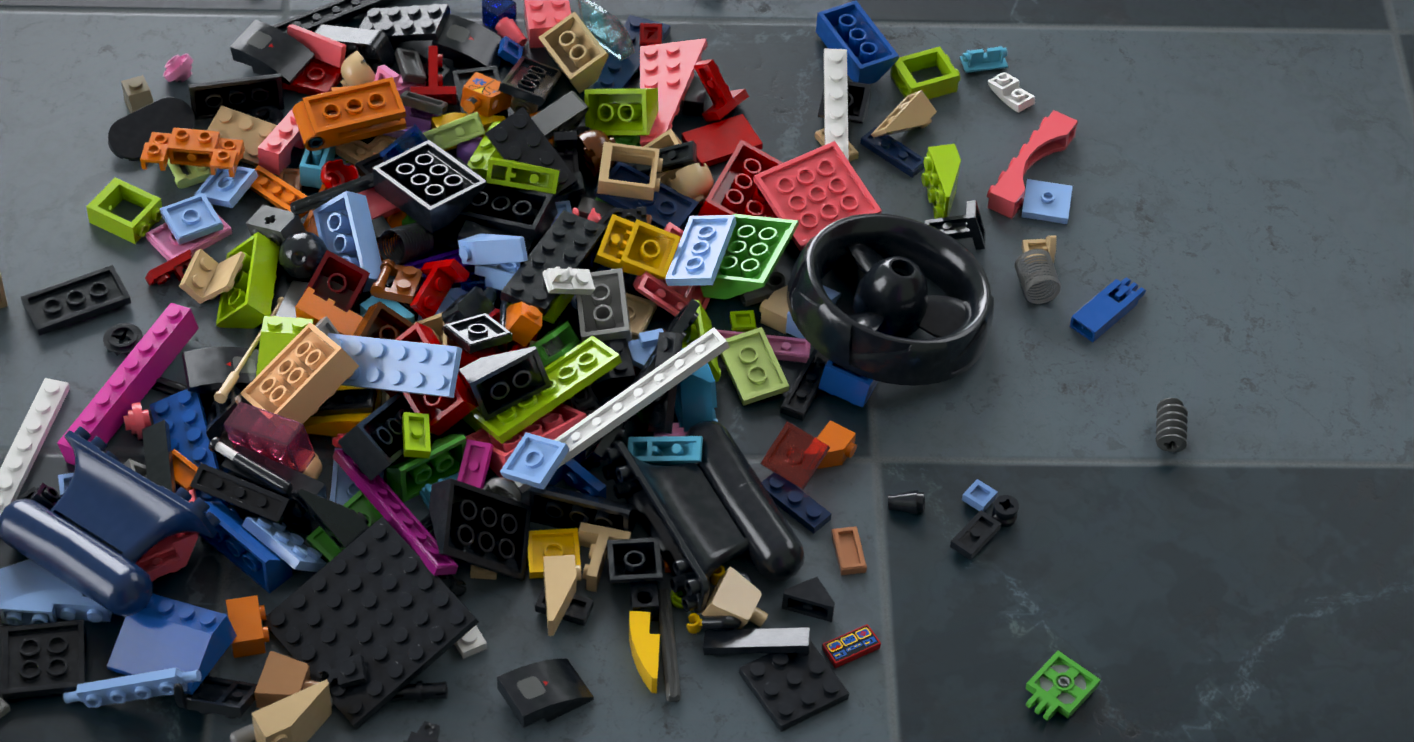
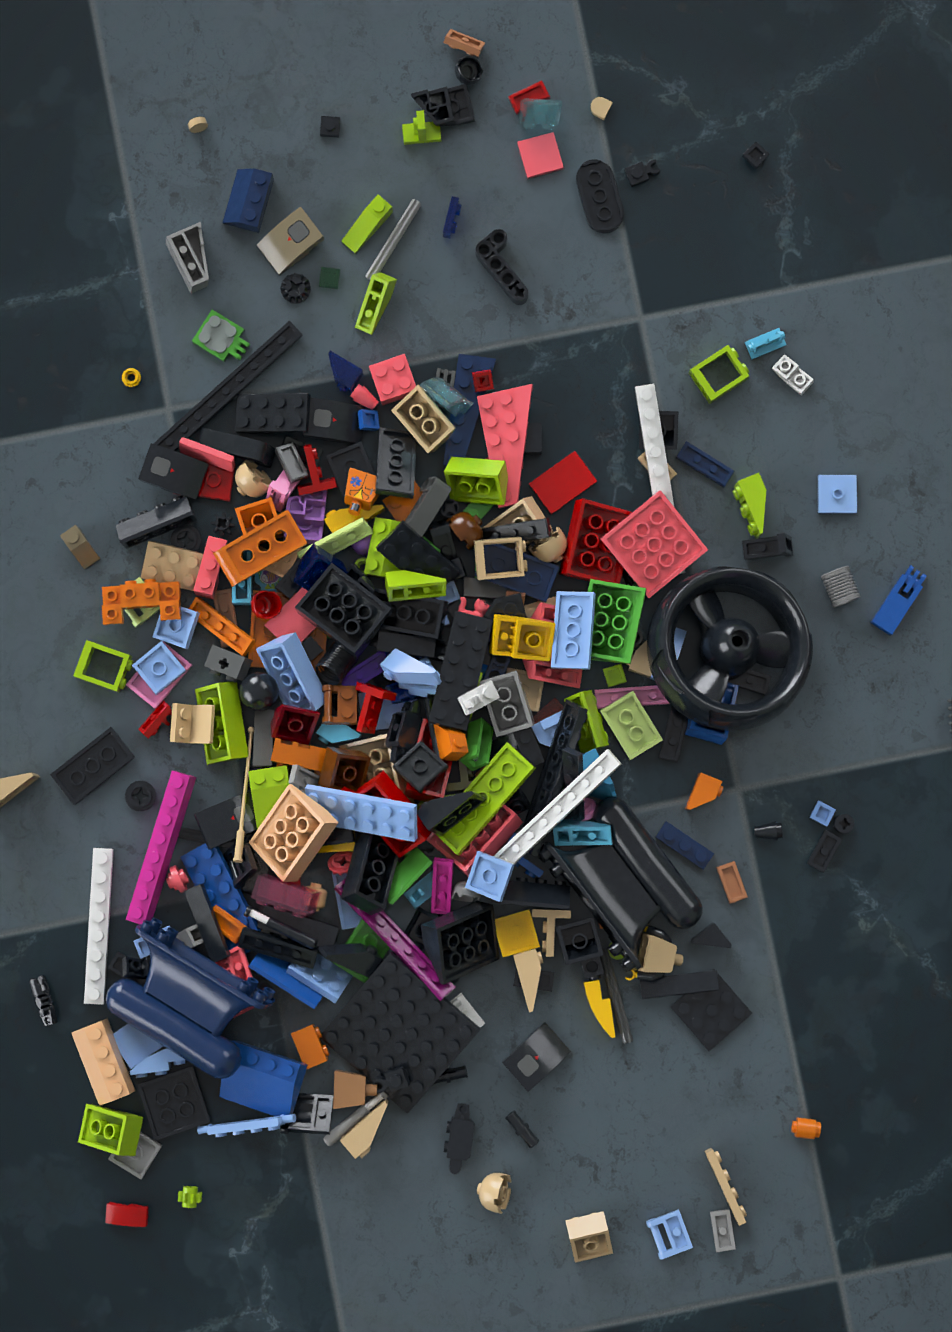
camera: 10 degrees left, 35 degrees up
black tile [108,97,195,161] -> none
bright pink plate [163,54,193,82] -> none
black axle [290,173,374,215] -> none
dark grey tile [400,90,448,116] -> none
lime plate [402,412,431,458] -> none
red bracket [693,59,749,122] -> none
clear red plate [760,421,830,490] -> none
blue slope [816,0,899,84] -> none
tile [822,624,881,668] -> none
tan slope [871,90,937,138] -> none
coral arch [987,110,1078,219] -> none
tan tile [1022,235,1057,263] -> none
bright green piece [1025,651,1101,721] -> none

